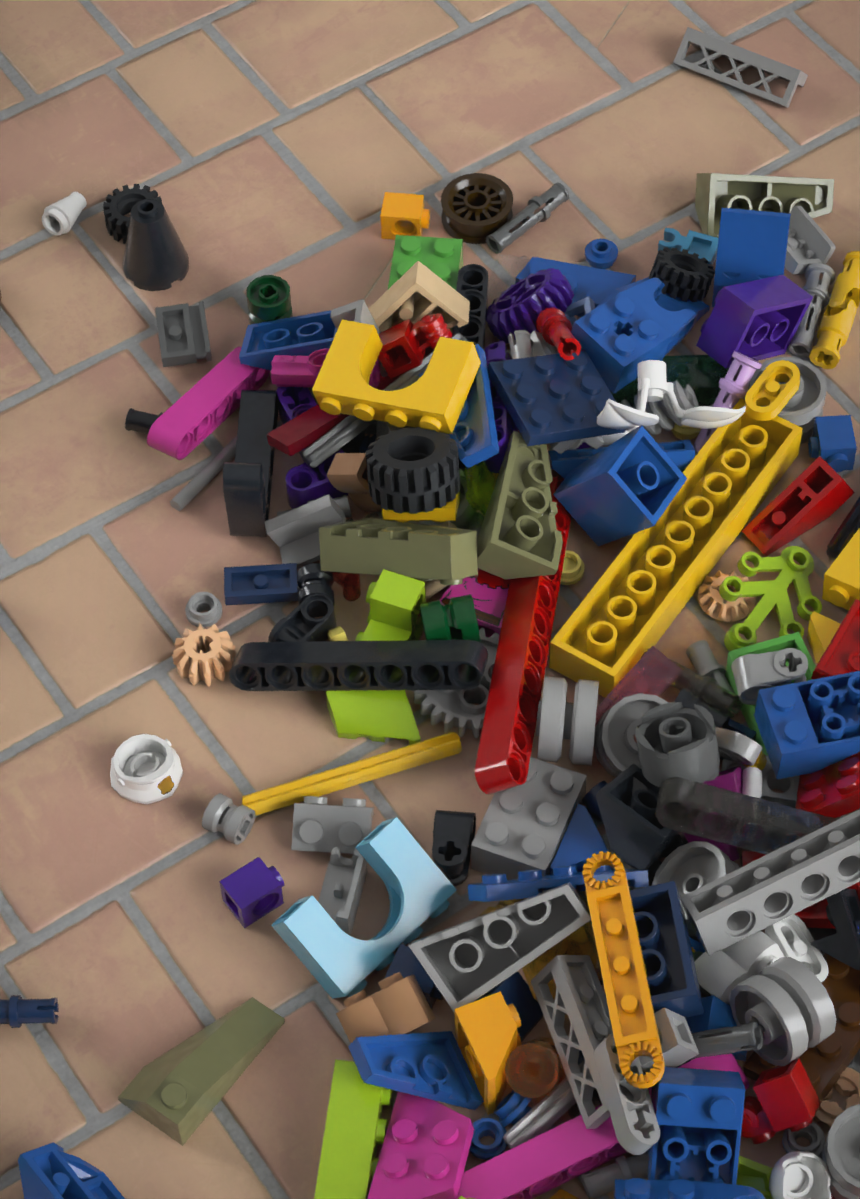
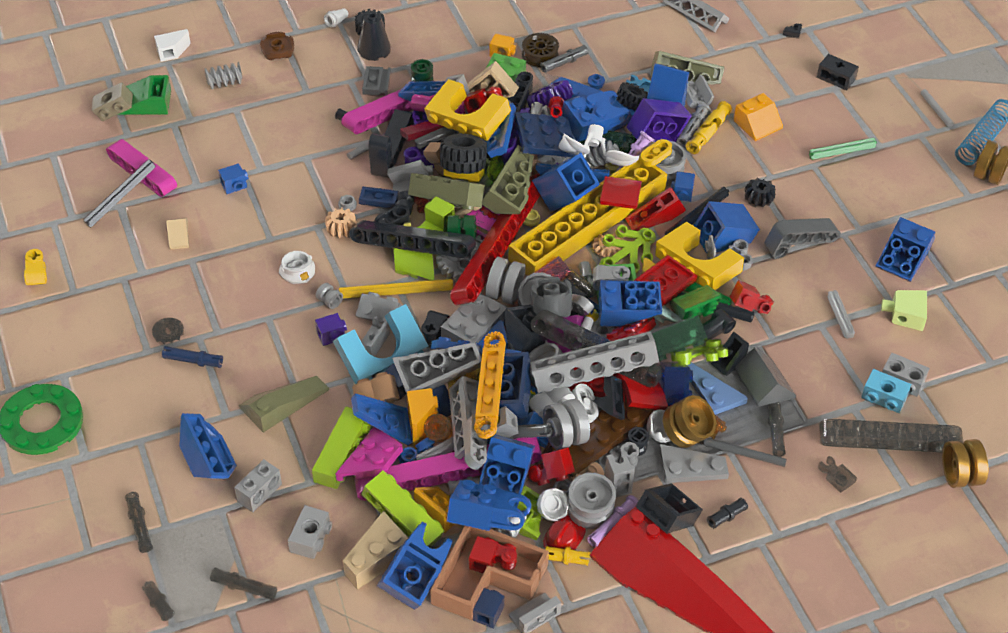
camera: 10 degrees right, 5 degrees down
none -> red slope [600,176,642,209]

